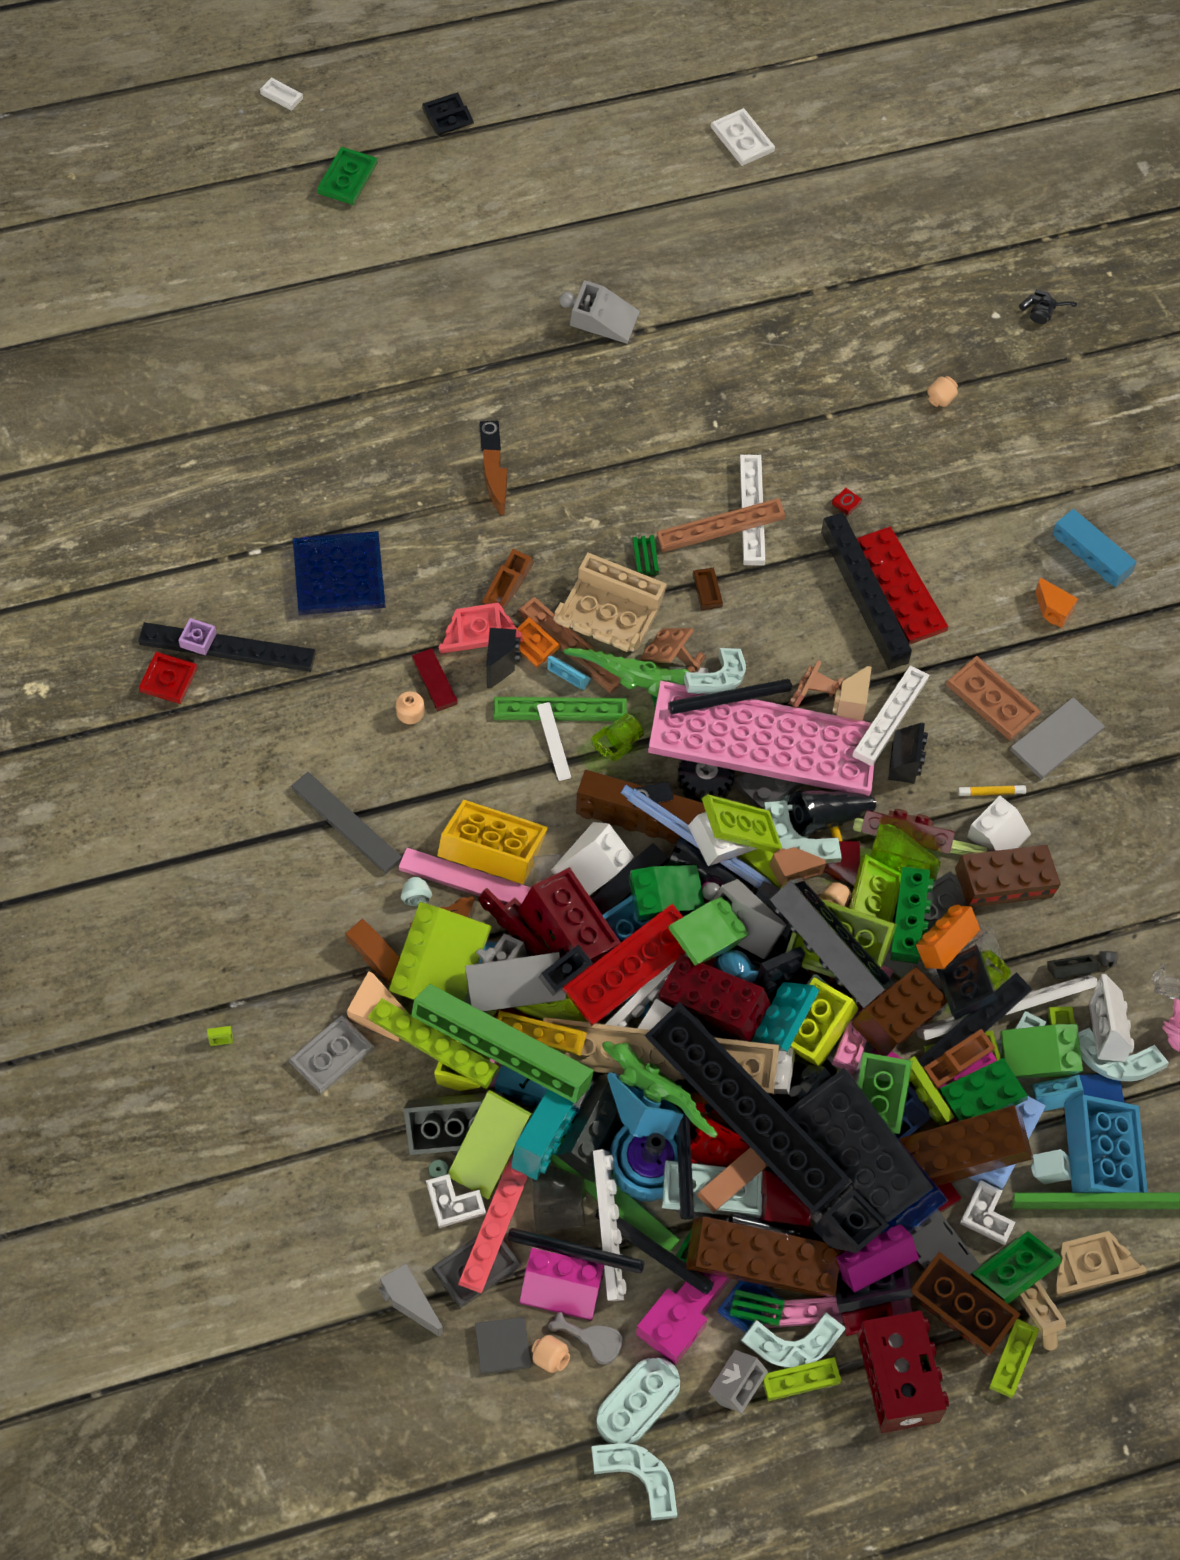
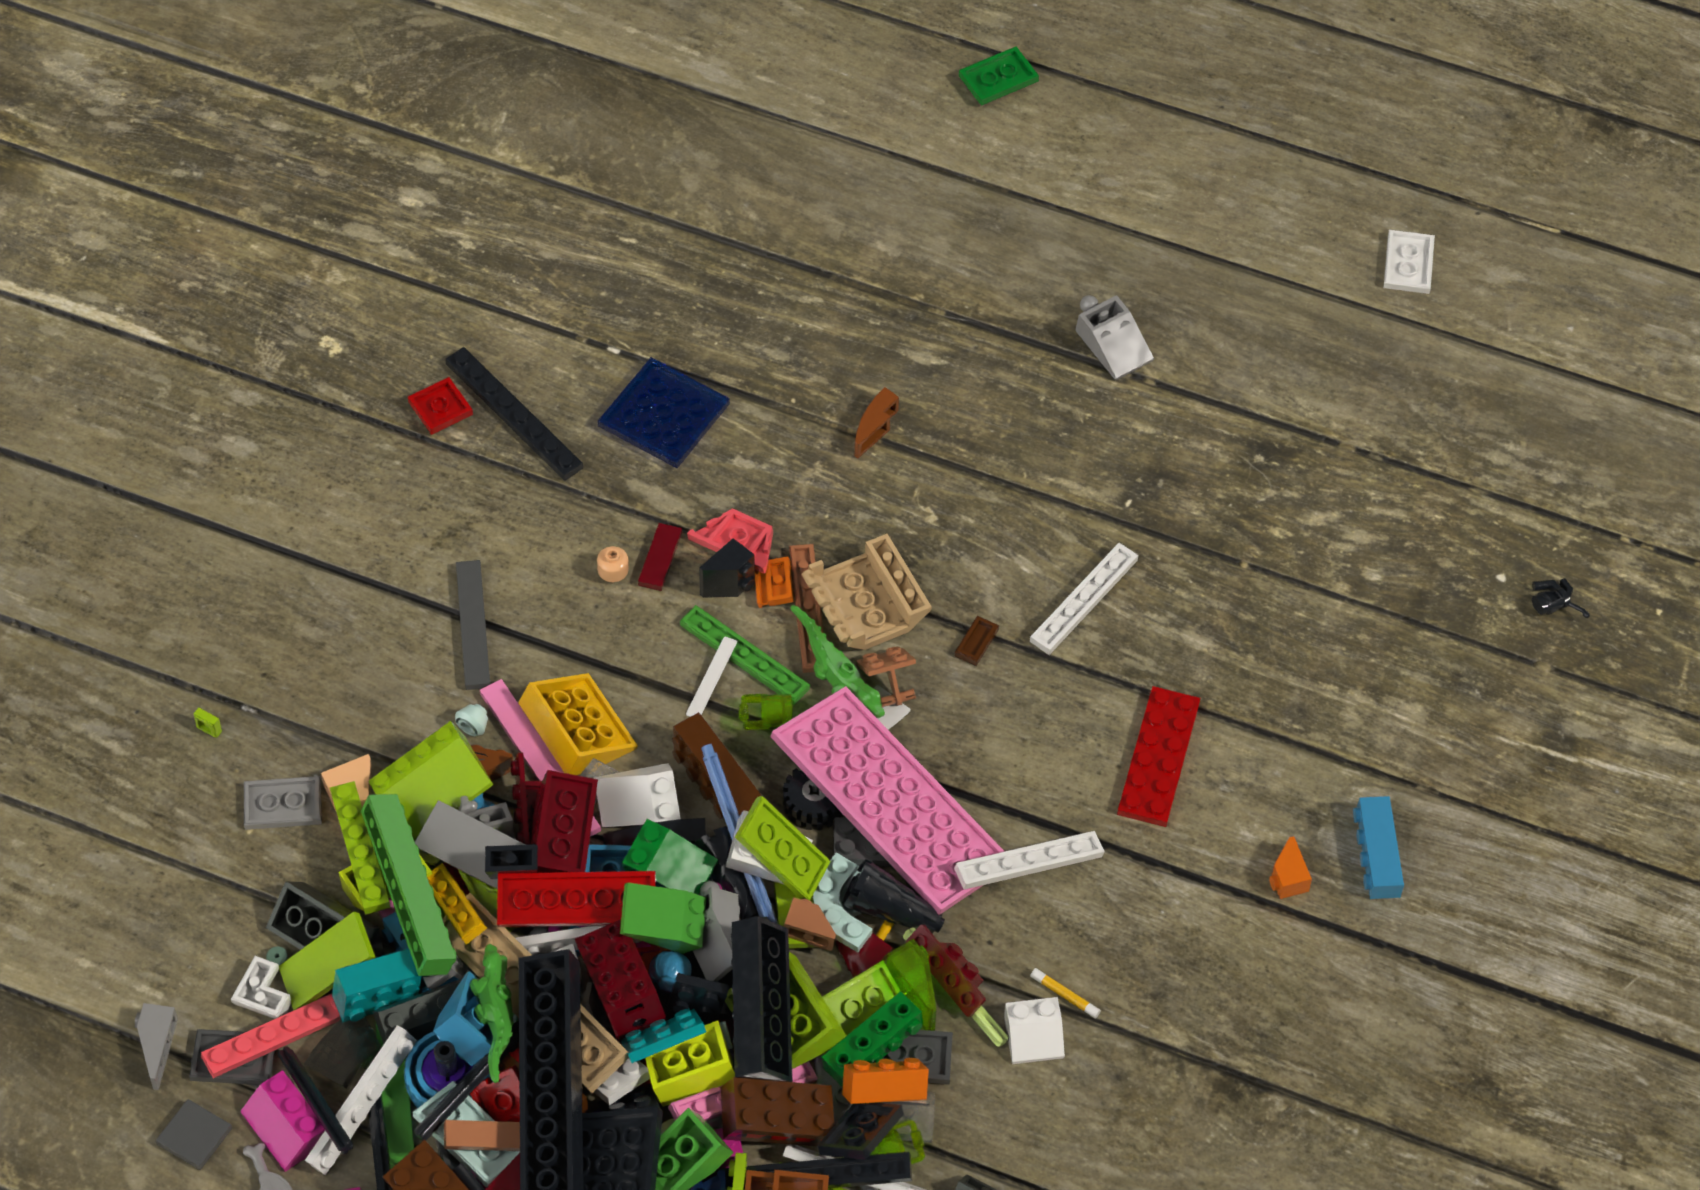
camera: 40 degrees right, 5 degrees down
lavender piece [179,618,217,655] -> none
dark orange slope [345,918,400,985] -> none
black slope [422,92,474,135] -> none
black sticker [480,420,501,452] -> none
dark orange slope [481,549,534,609] -> none
light nougat head [532,1335,570,1373] -> none
medium azure slope [547,655,592,690] -> none
green tile [632,535,659,576] -> none
black sticker [633,782,673,807] -> none
nougat tile [656,498,786,553] -> none
black axle [668,678,792,714] -> none
light aqua plate [684,648,746,694] -> none
nougat plate [788,660,846,708] -> none
light nougat head [819,882,852,907] -> none
black brick [821,512,912,670] -> none
red tile [832,487,862,516] -> none
tan slope [832,666,872,721] -> none
black slope [888,723,928,784] -> none
light nougat head [927,376,958,407] -> none
nougat tile [946,656,1041,741] -> none
reddish brown brick [955,845,1061,907] -> none
light grey tile [1010,697,1105,780] -> none

